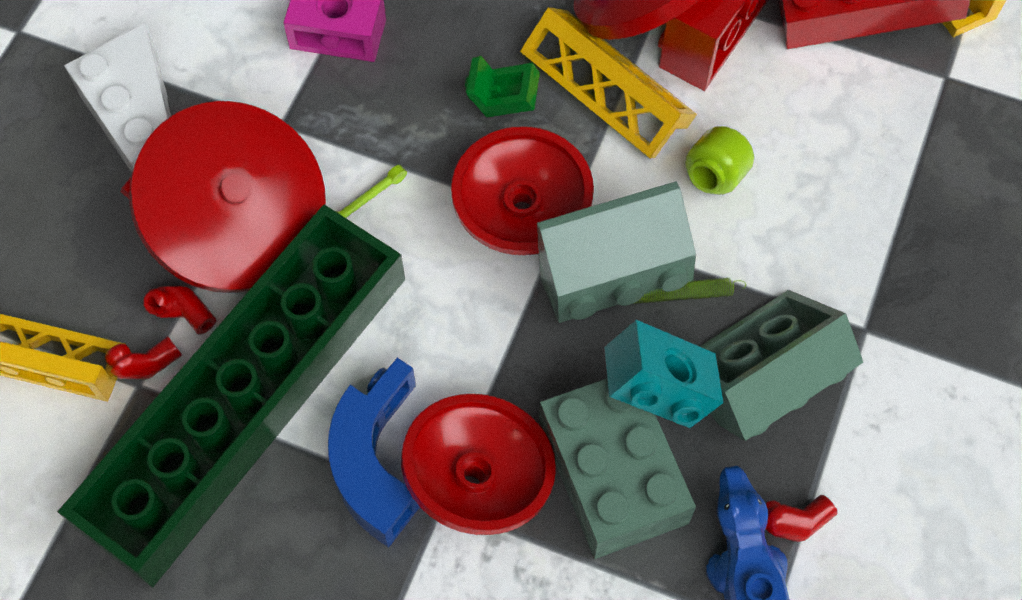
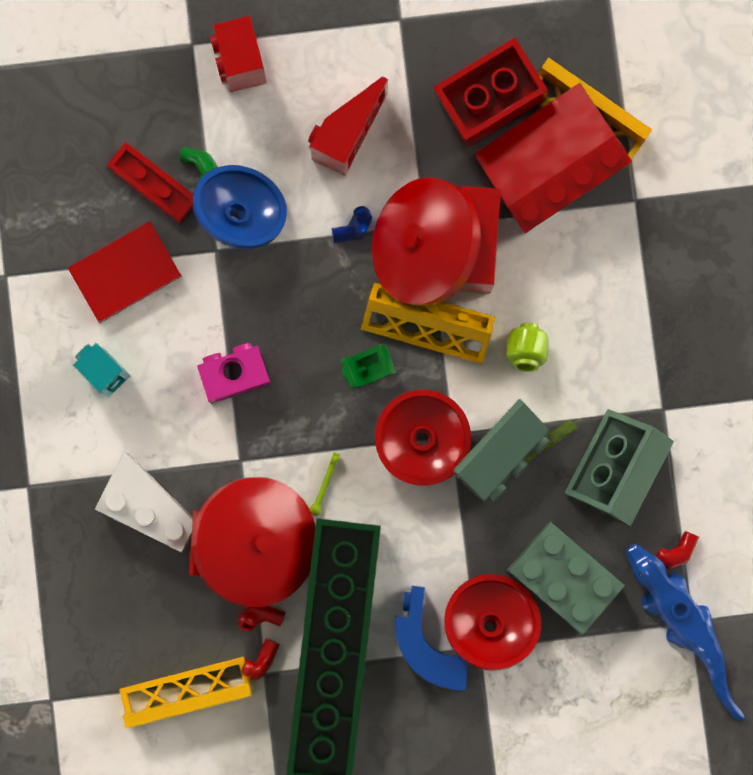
camera: 30 degrees left, 20 degrees up
teal brick [604,320,724,428] -> none

